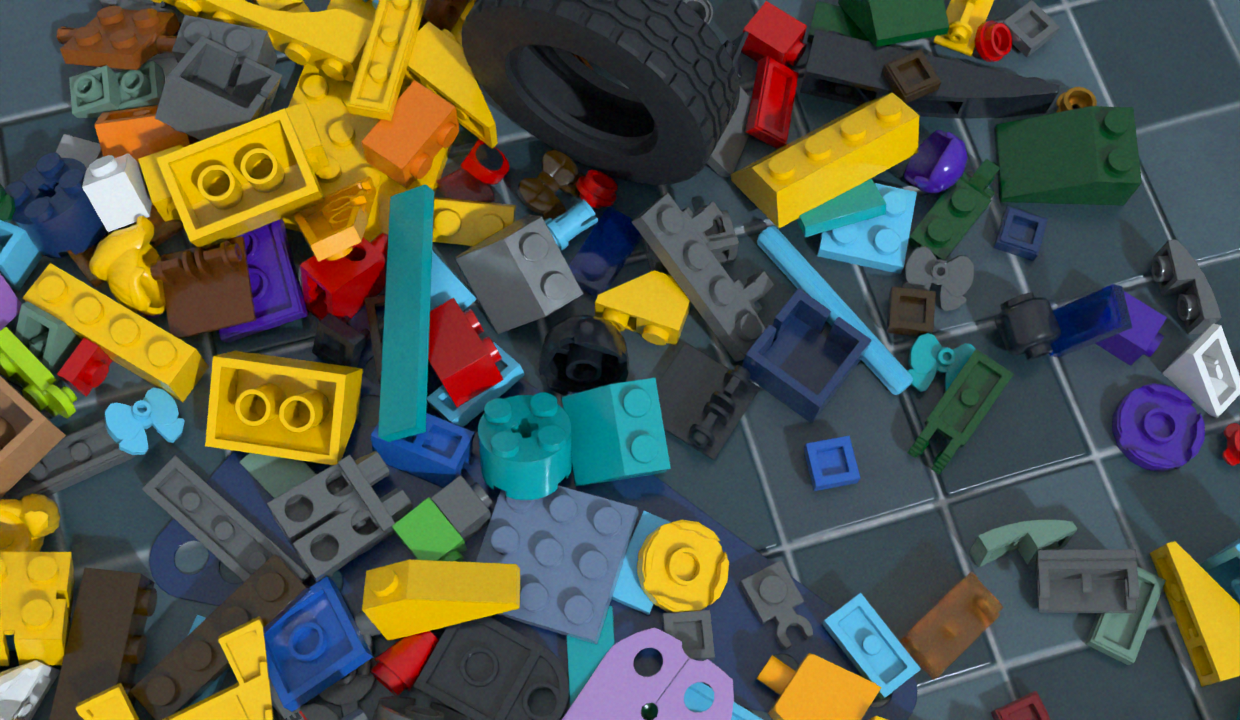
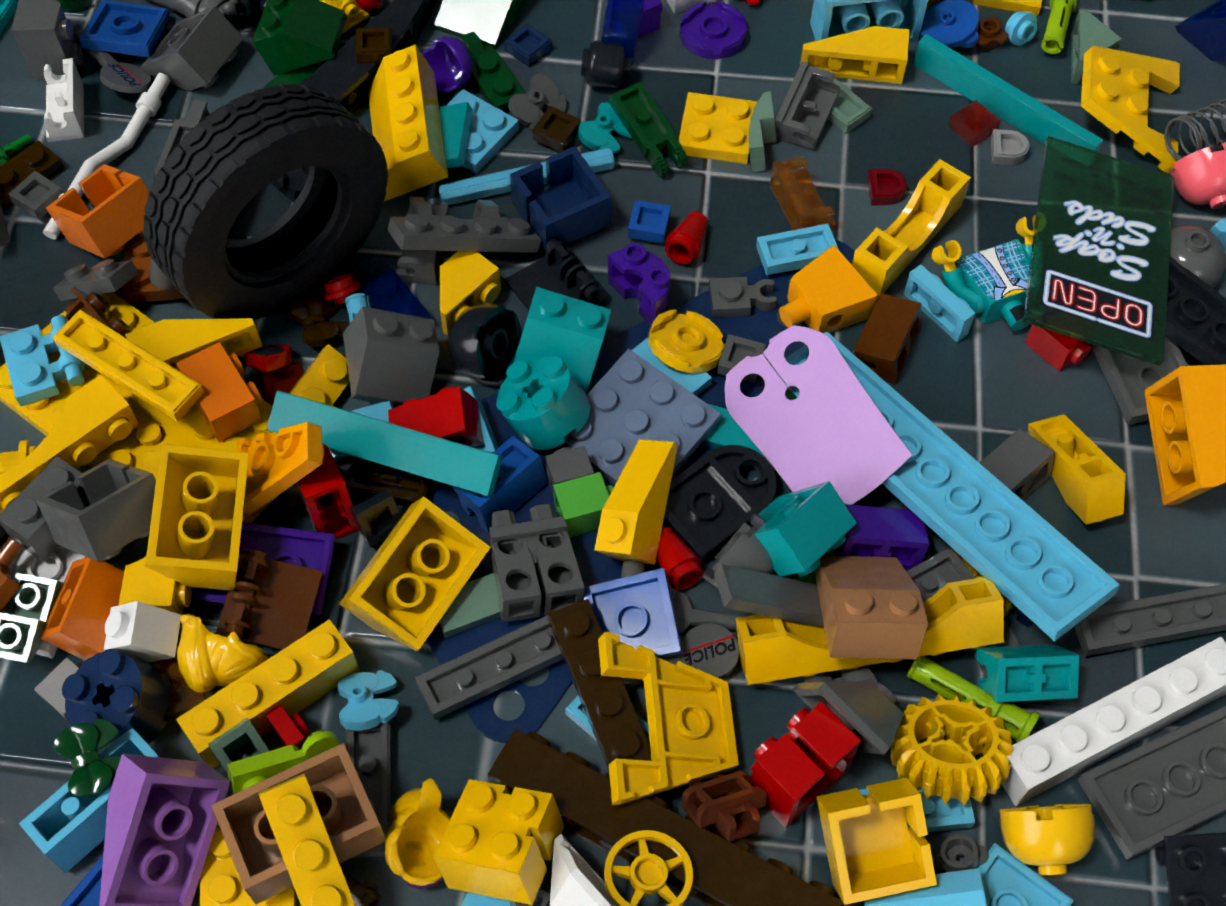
camera: 65 degrees left, 10 degrees down
none -> dark purple cylinder [608,243,670,325]
none -> red cone [665,212,708,264]
none -> yellow plate [678,92,757,164]

